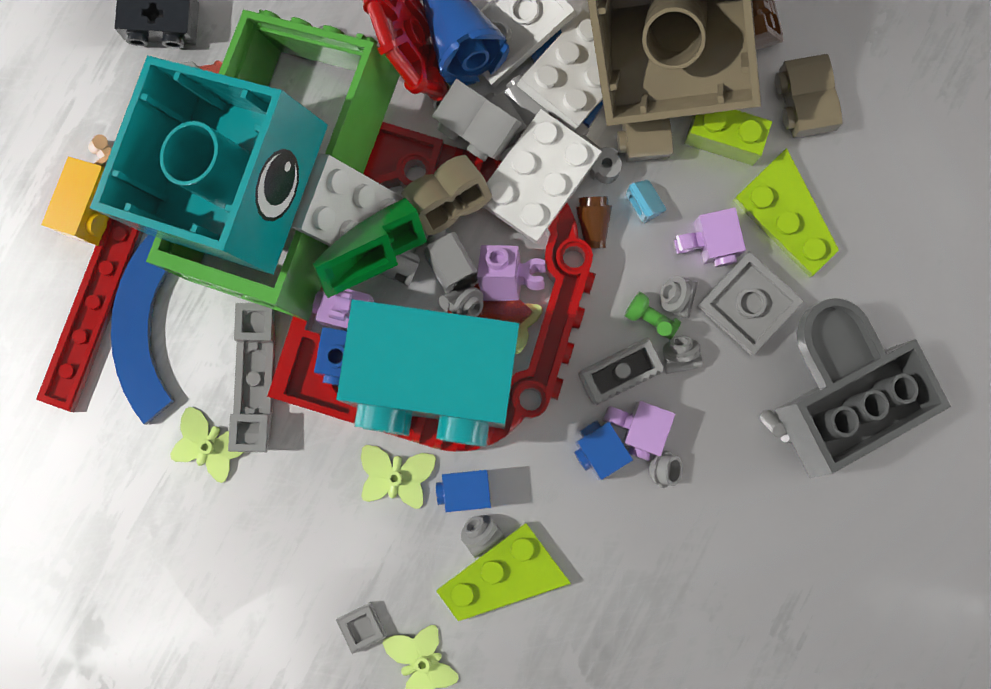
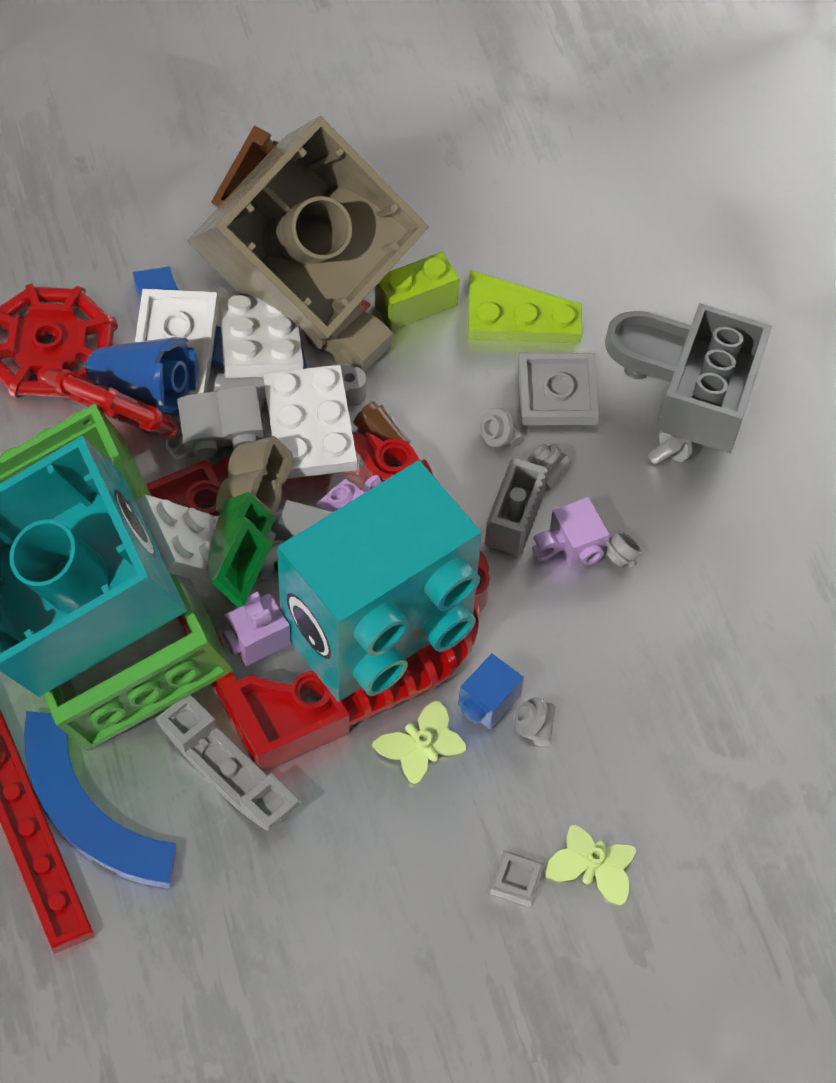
camera: 50 degrees left, 25 degrees down
yellowish green piece [170,407,244,483] -> none
blue brick [314,327,347,386] -> none
lime wing [436,522,571,621] -> none
blue brick [574,420,633,480] -> none
bright green piece [624,291,681,340] -> none
medium azure slope [626,180,666,224] -> none
lavender brick [673,207,746,267] -> none
dark tan brick [775,54,843,138] -> none

